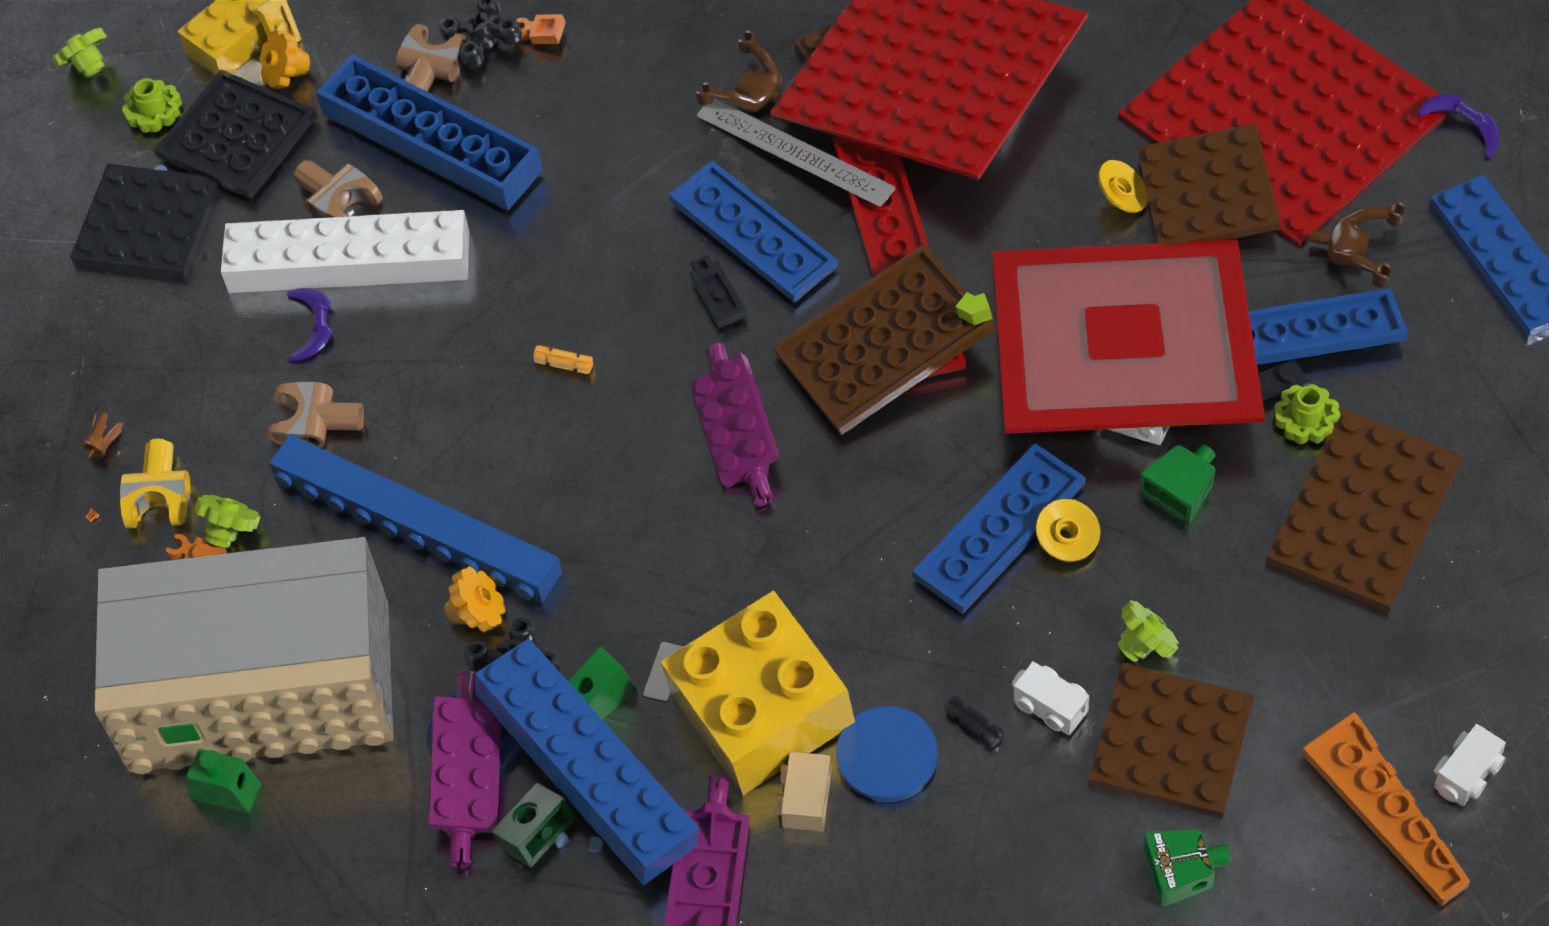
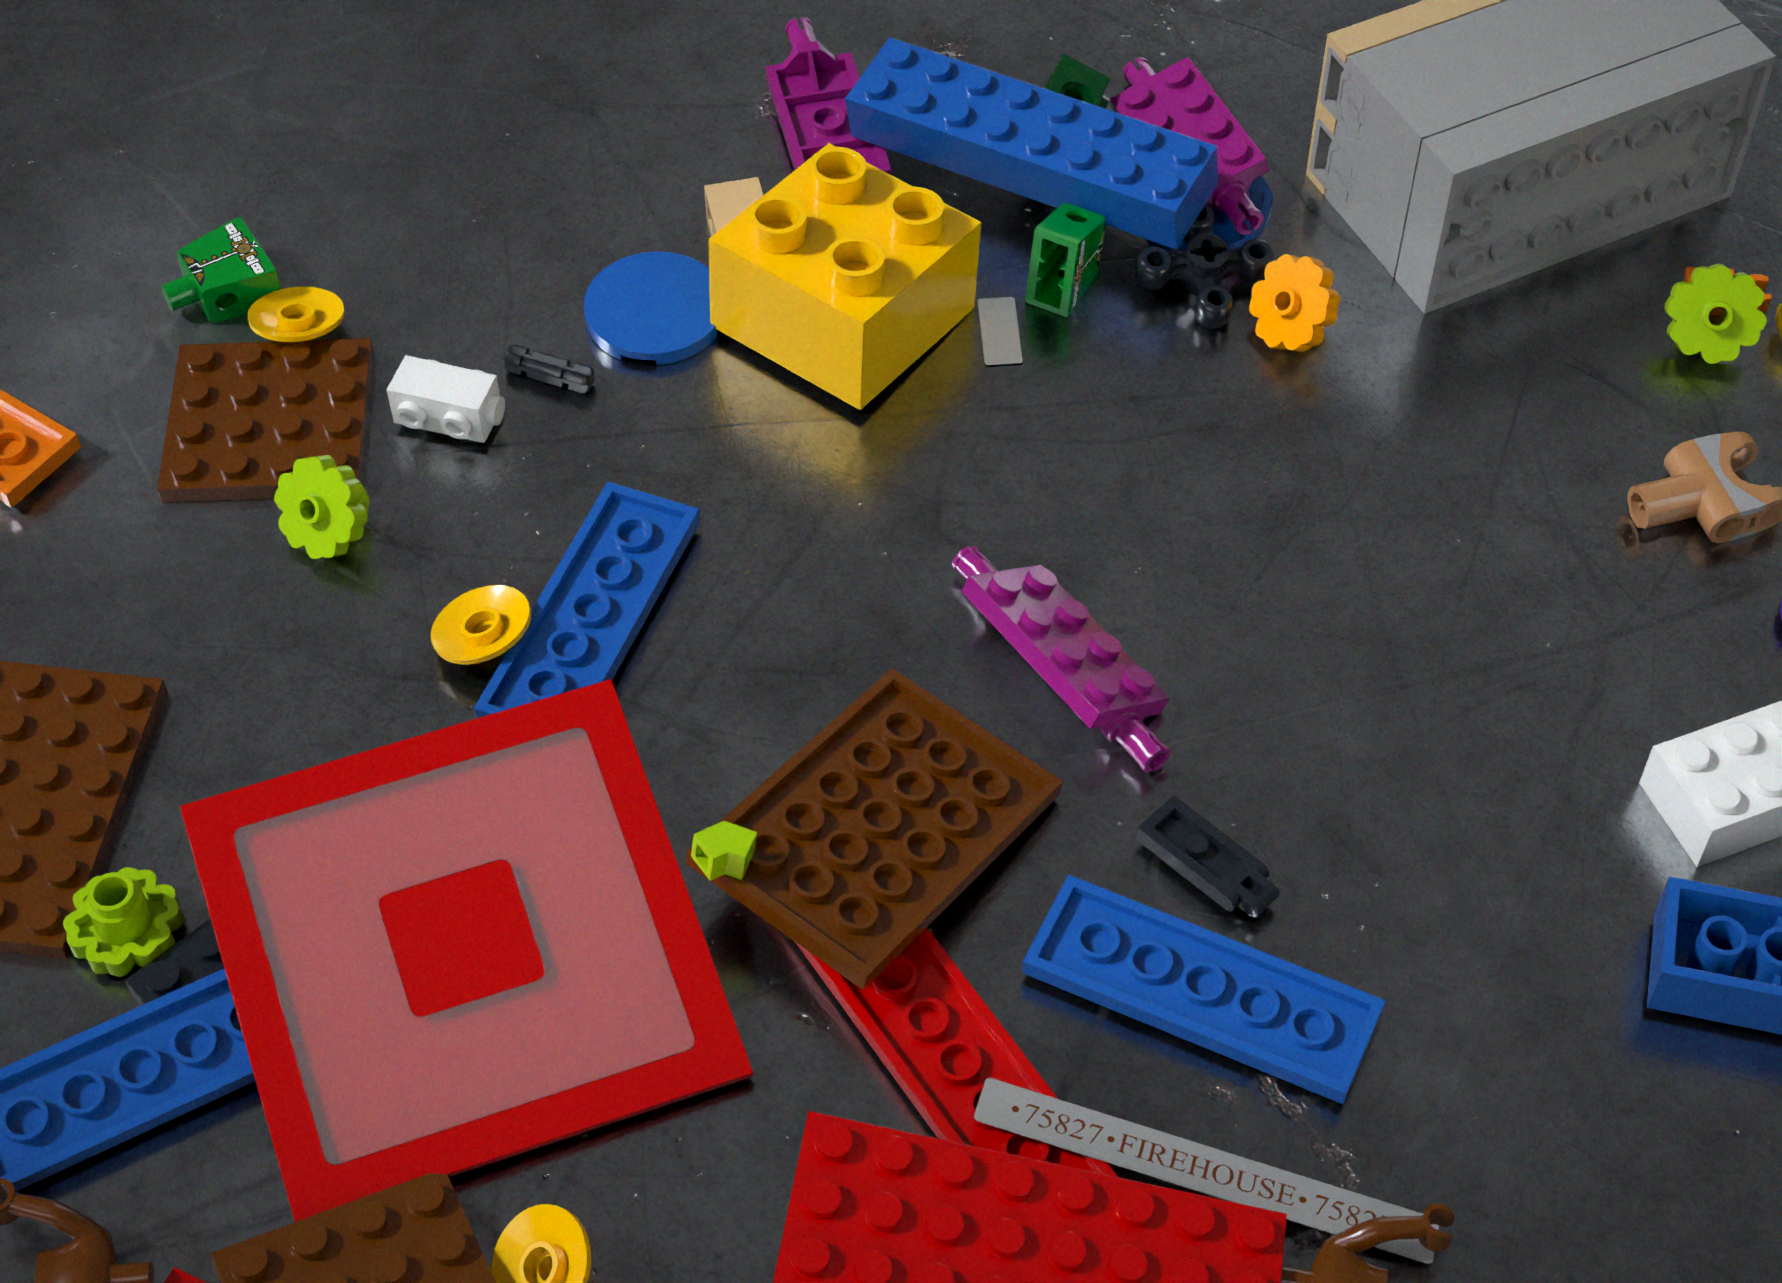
camera: 155 degrees right, 5 degrees down
blue brick [269,435,562,603] -> none
light orange axle [533,345,593,374] -> none
green torso [1140,444,1215,523] -> none
none -> yellow dish [248,286,345,342]

